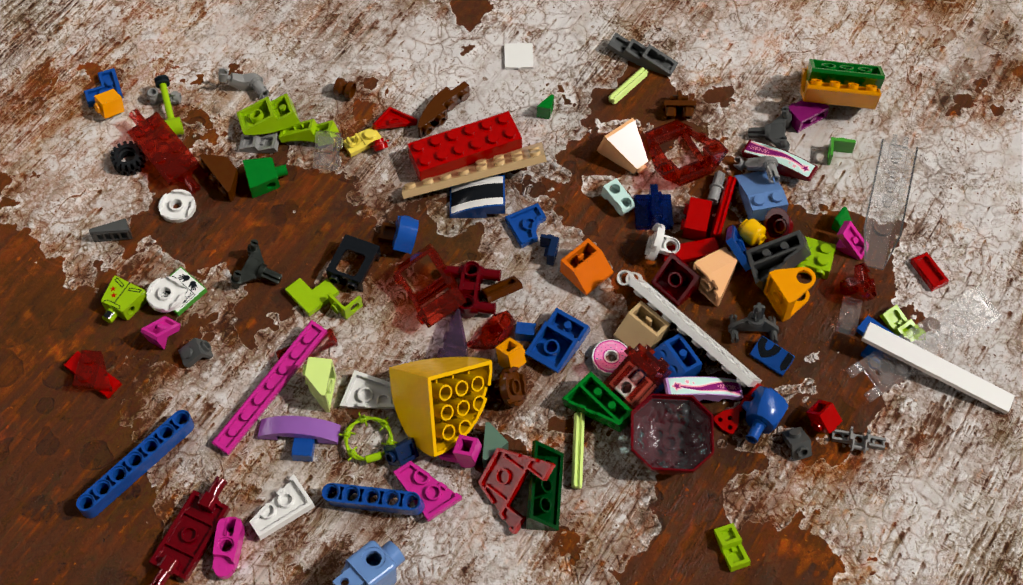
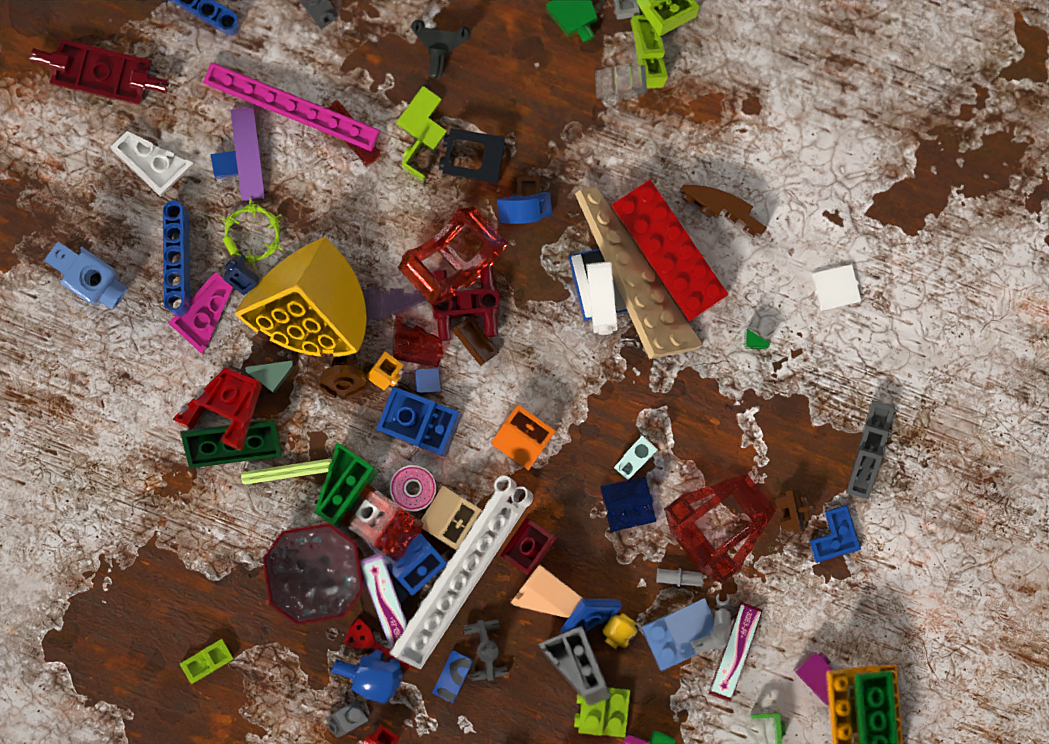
camera: 75 degrees right, 25 degrees up
dark pink piece [212,517,245,579] -> none
yellowish green slope [302,357,337,412] -> none
reddish brown wheel [333,77,357,99] -> none
white wing [339,370,395,409] -> none
light yellow plate [342,127,382,157] -> none
red plate [370,138,389,152] -> none
red tile [372,107,418,130] -> none
dark pink brick [439,434,482,468] -> none
blue tile [505,203,546,248] -> none
dark blue bracket [540,234,559,266] -> none
slope [597,118,648,174] -> none
yellowish green axle [608,67,648,104] -> none
white tile [645,223,680,261] -> none
red tile [662,237,719,263] -> none
red piece [680,197,713,240] -> none
red axle [710,176,737,239] -> none
dark grey axle [748,106,792,152] -> none
dark red piece [763,207,793,244] -> none
light orange hose [763,267,816,322] -> none
none -> white slope [587,262,617,335]
none -> blue tile [809,505,861,563]

